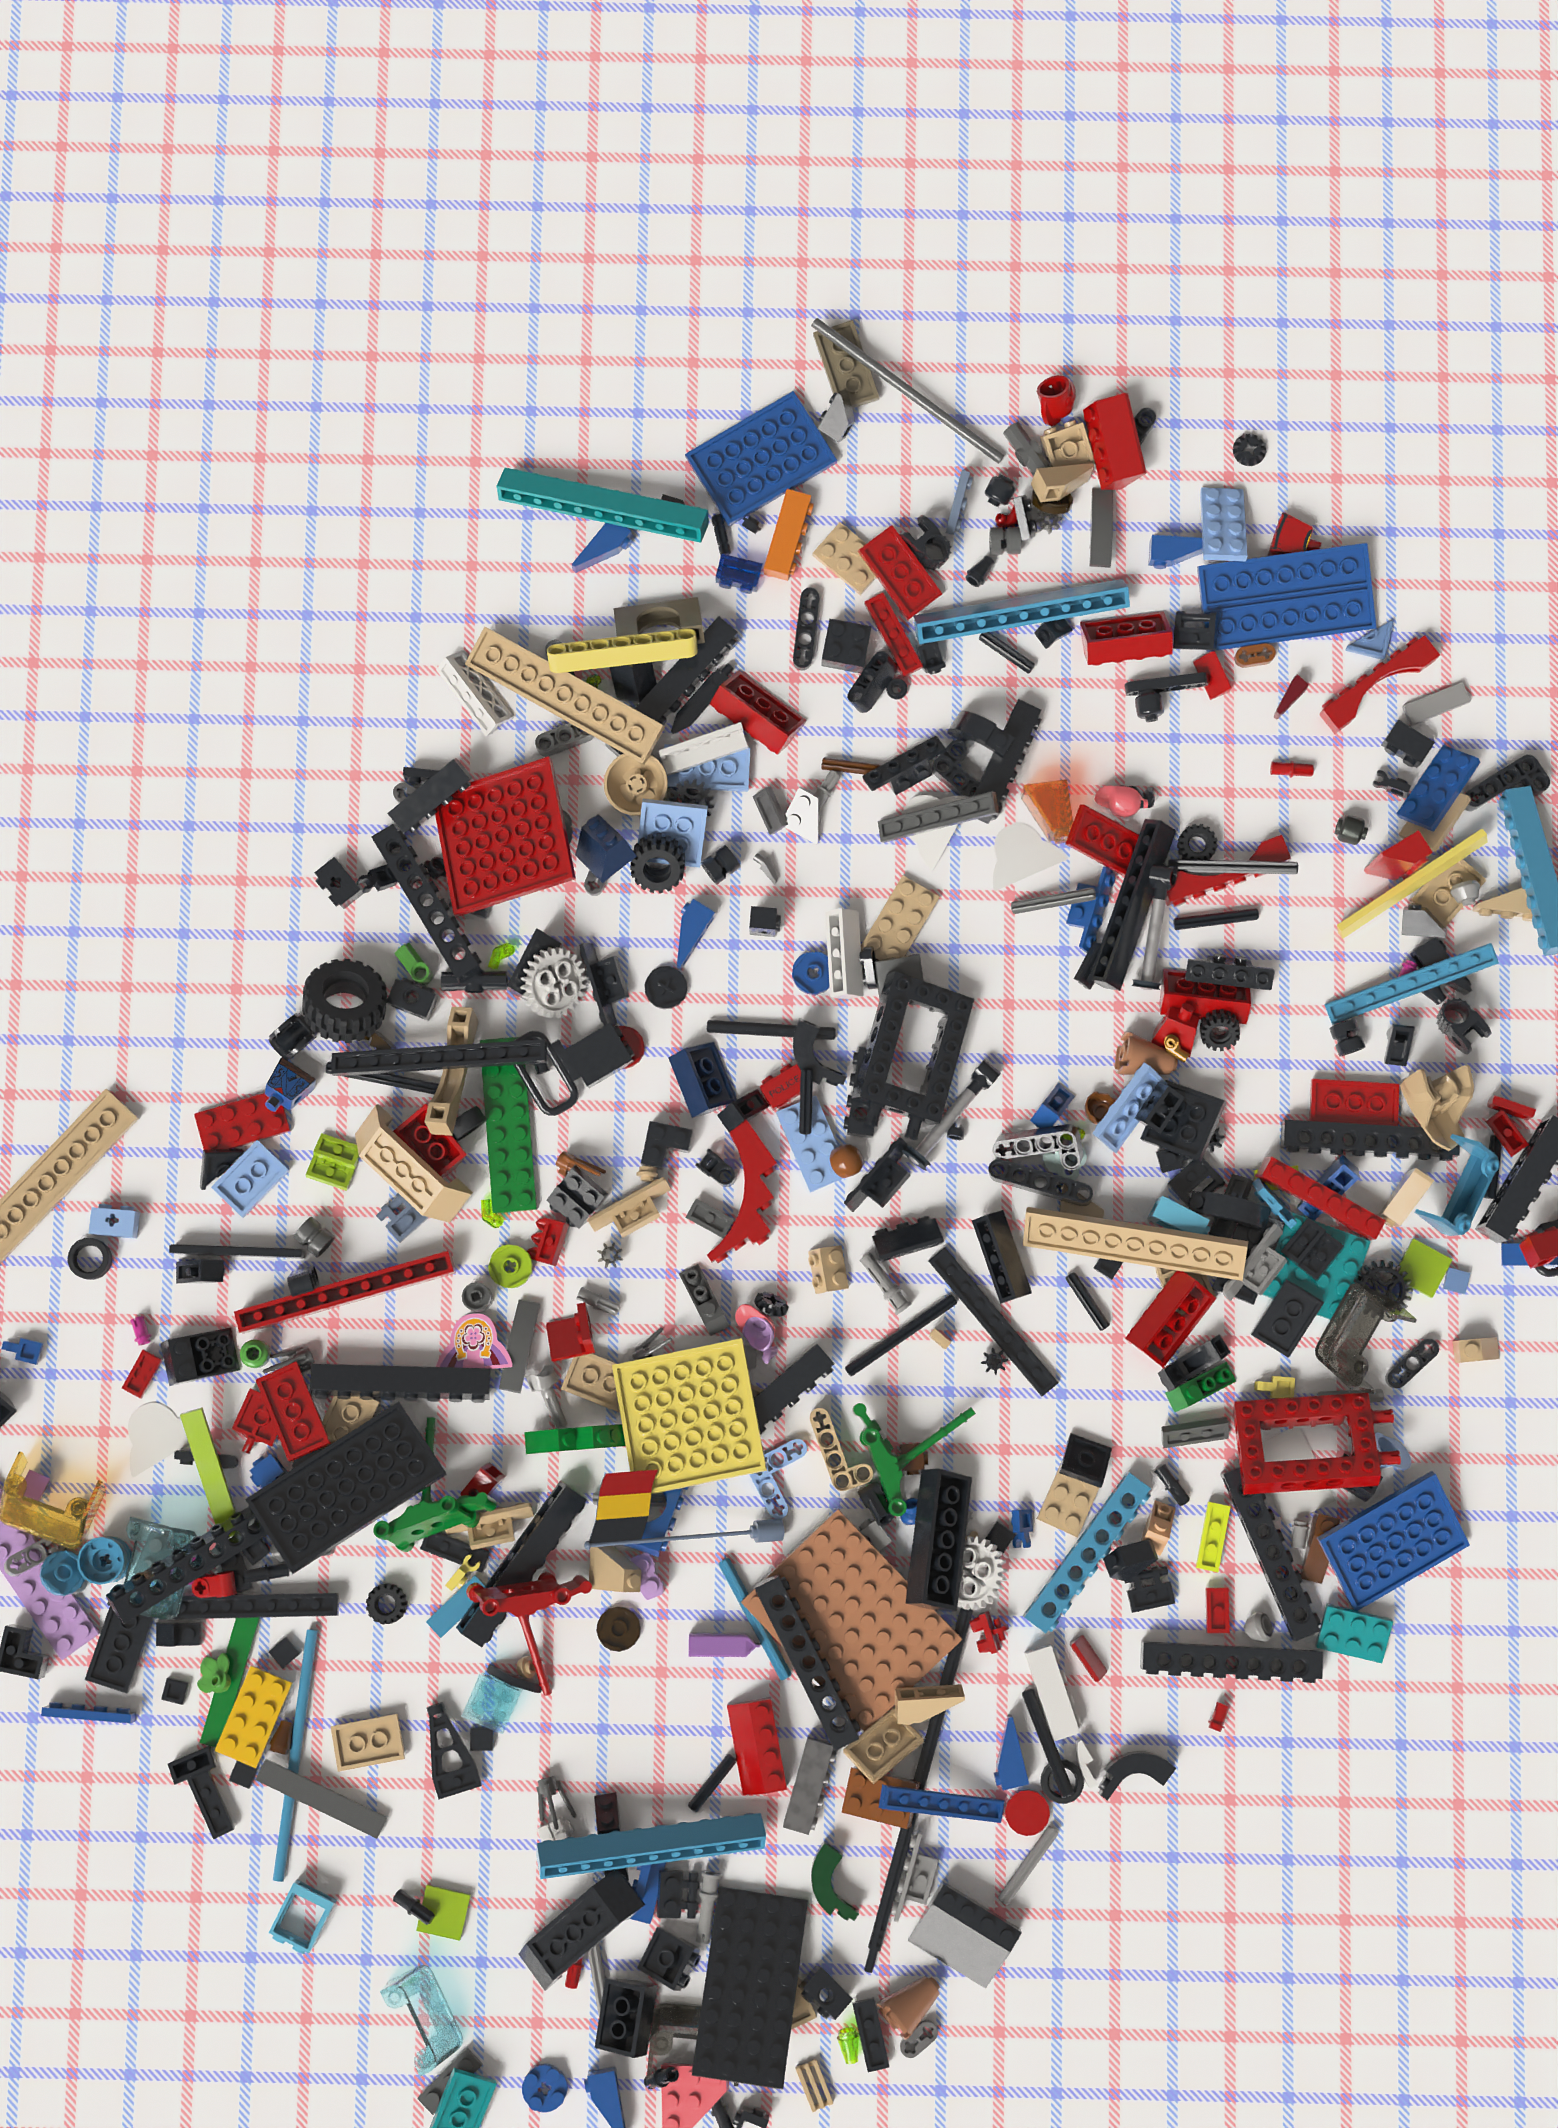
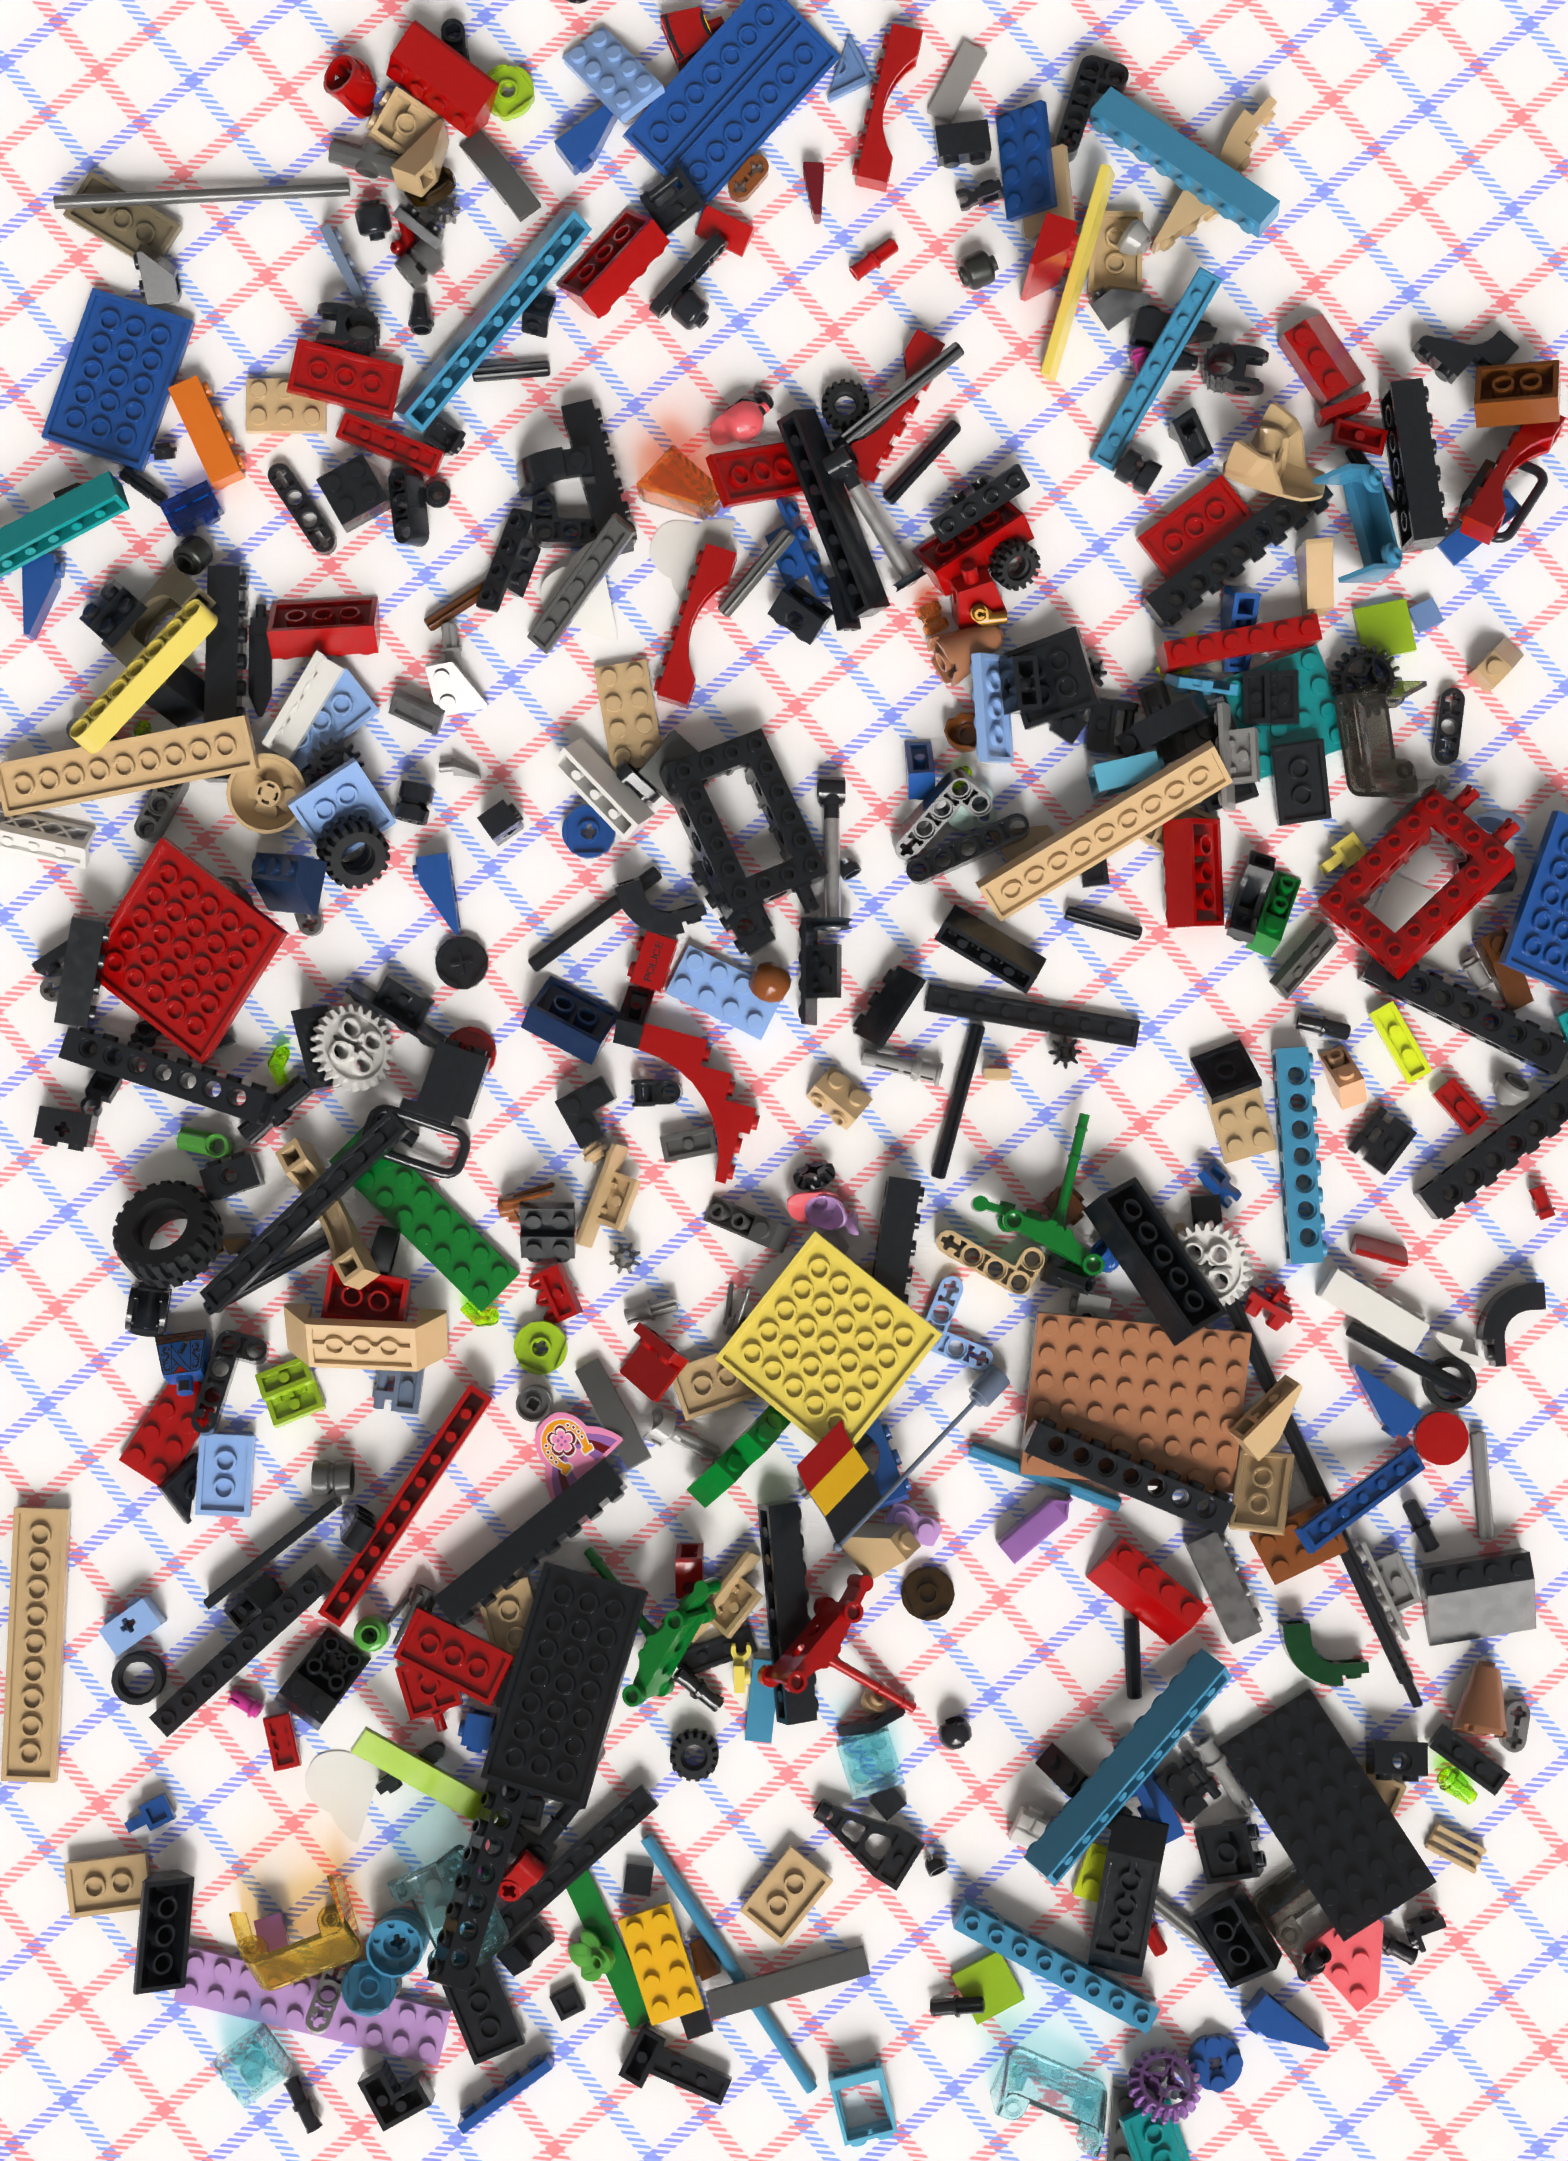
camera: 40 degrees left, 5 degrees up
dark grey plant [536,1776,577,1830] -> none
black axle [799,1069,813,1135] -> none
black slope [1103,1539,1159,1582] -> none
none -> black plate [79,579,148,648]
none -> black brick [149,1564,334,1737]
none -> pearl dark grey head [173,535,213,575]
none -> black beam [191,1330,269,1436]
none -> lime plate [487,64,535,122]
none -> red arch [654,543,737,709]
none -> black pin [673,1666,725,1712]
none -> black brick [767,581,834,645]
none -> clear orange wheel [915,600,950,636]
none -> black hinge [924,1853,949,1877]
none -> black piece [938,1716,972,1750]
none -> dark azure brick [952,1896,1160,2034]
none -> neon yellow plate [1072,1841,1108,1903]
none -> medium lavender gear [1127,2046,1202,2125]
none -> red slope [1277,314,1366,409]
none -> black axle [1402,1498,1440,1553]

